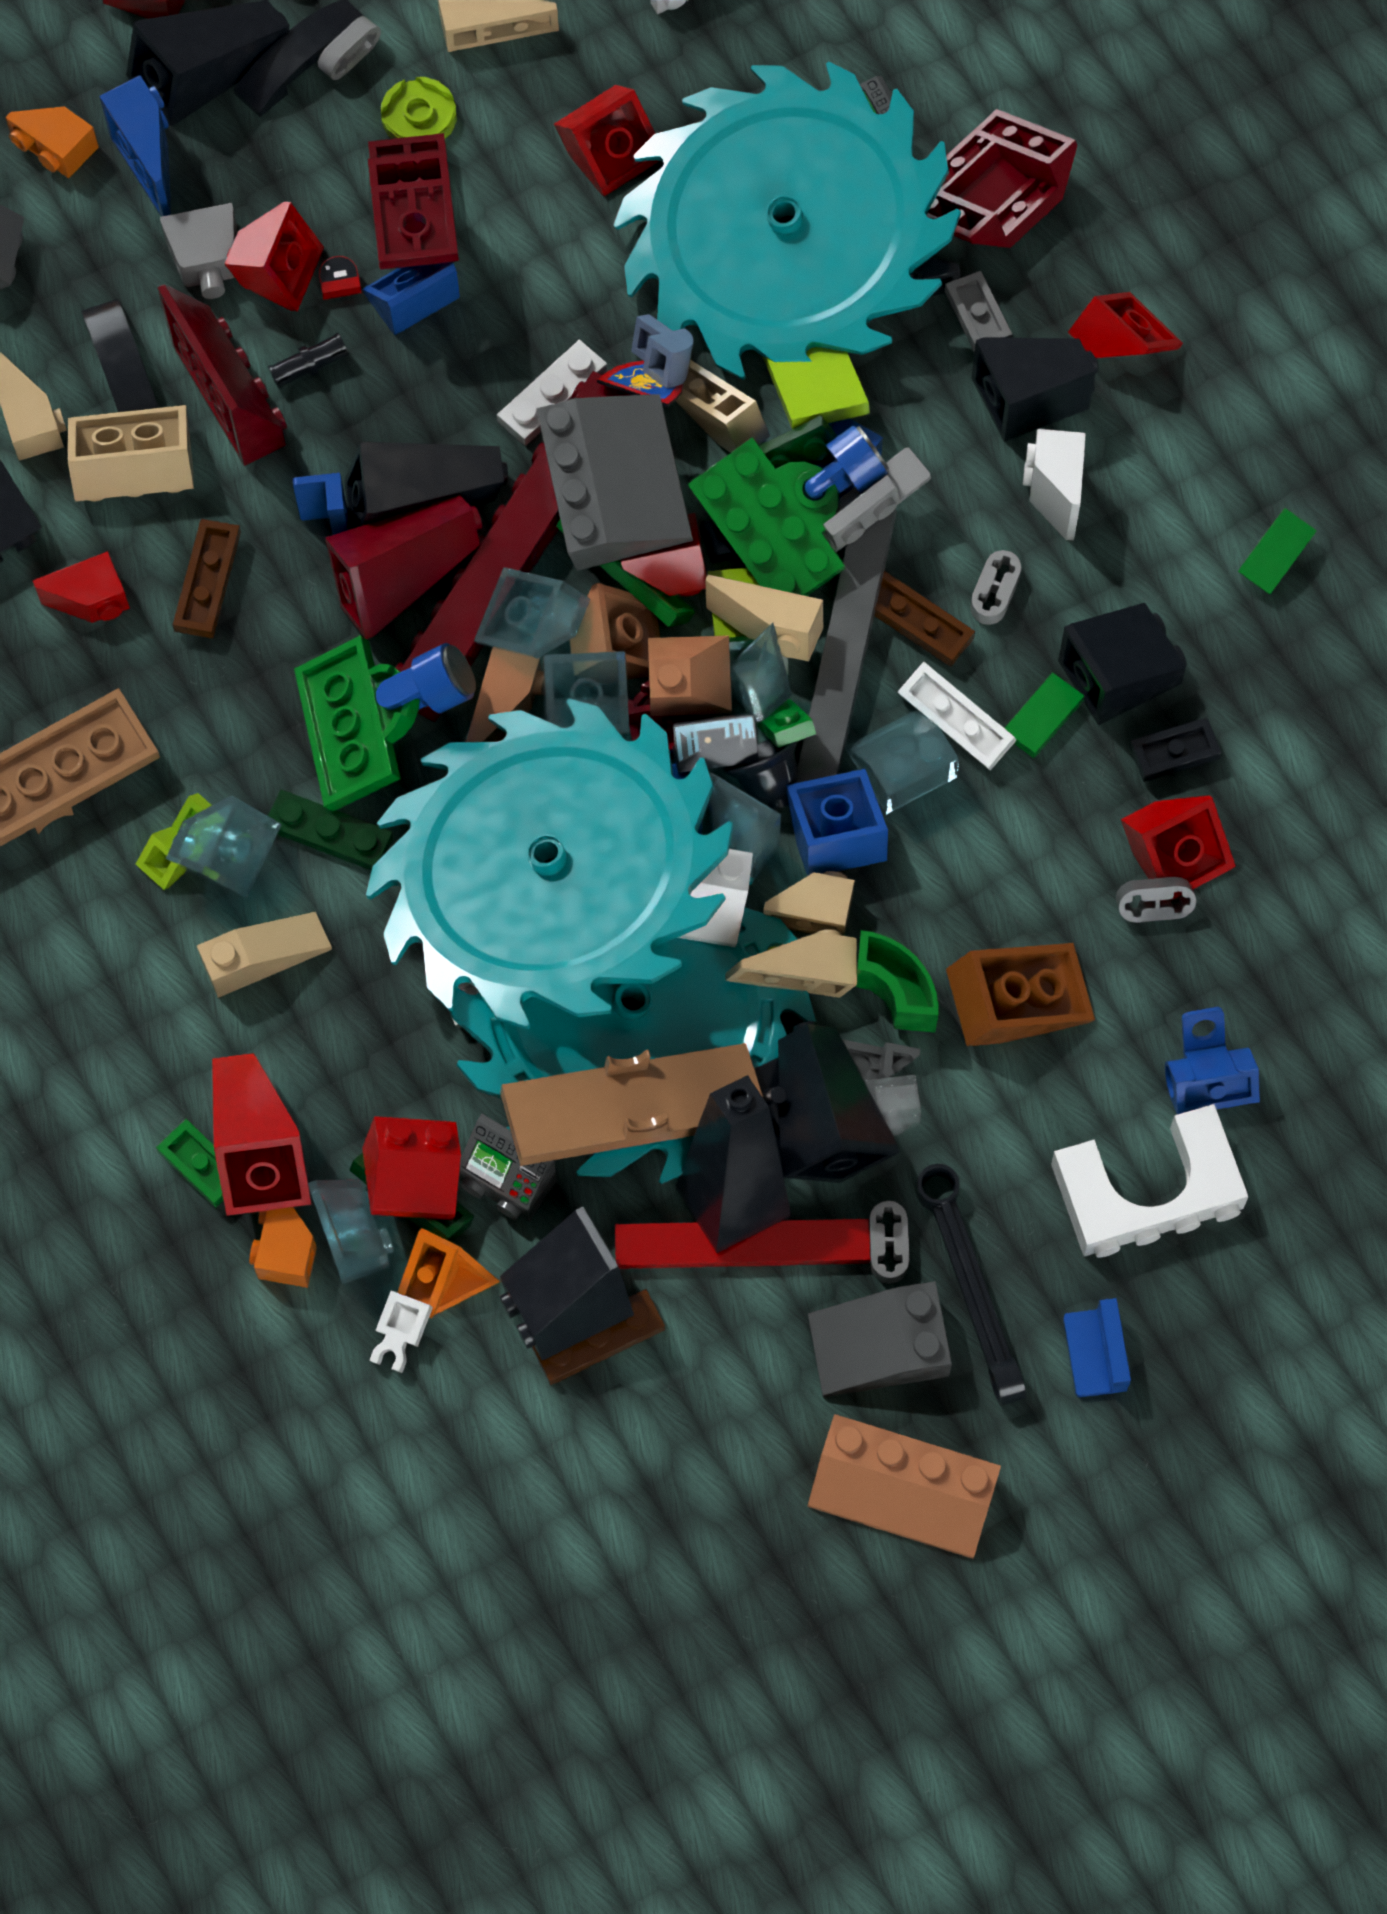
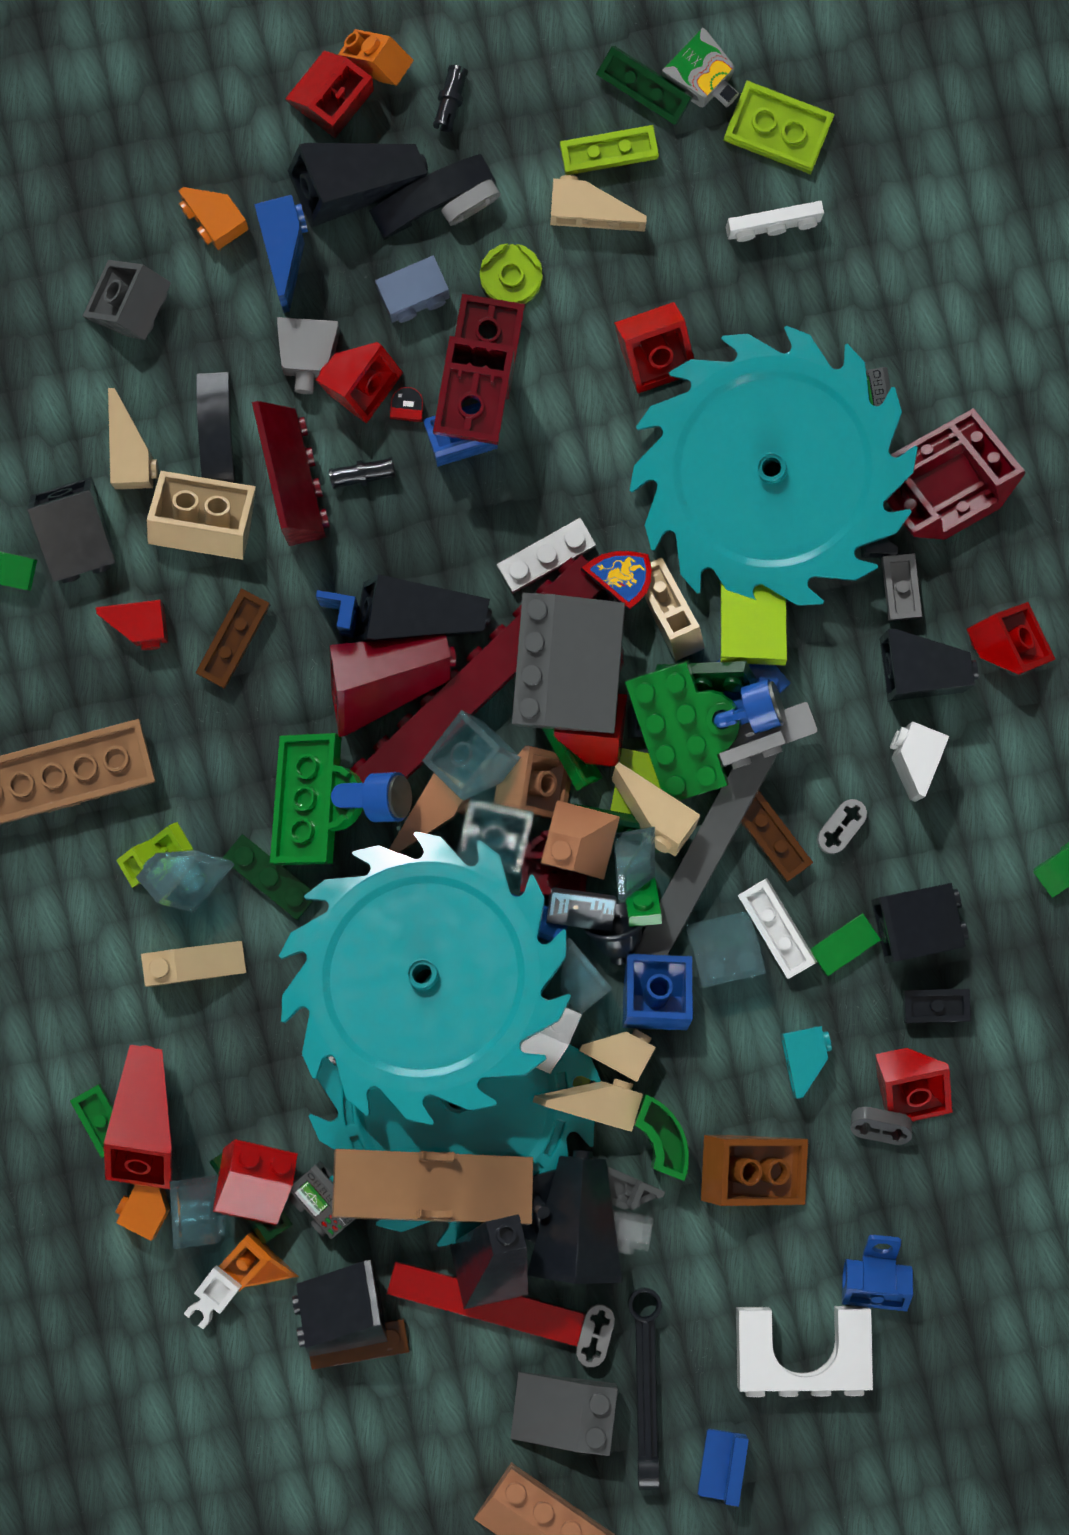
camera: 10 degrees right, 15 degrees up
sand blue brick [631,314,693,389] -> none
none -> sand blue brick [375,255,450,323]
none -> teal slope [780,1026,832,1099]

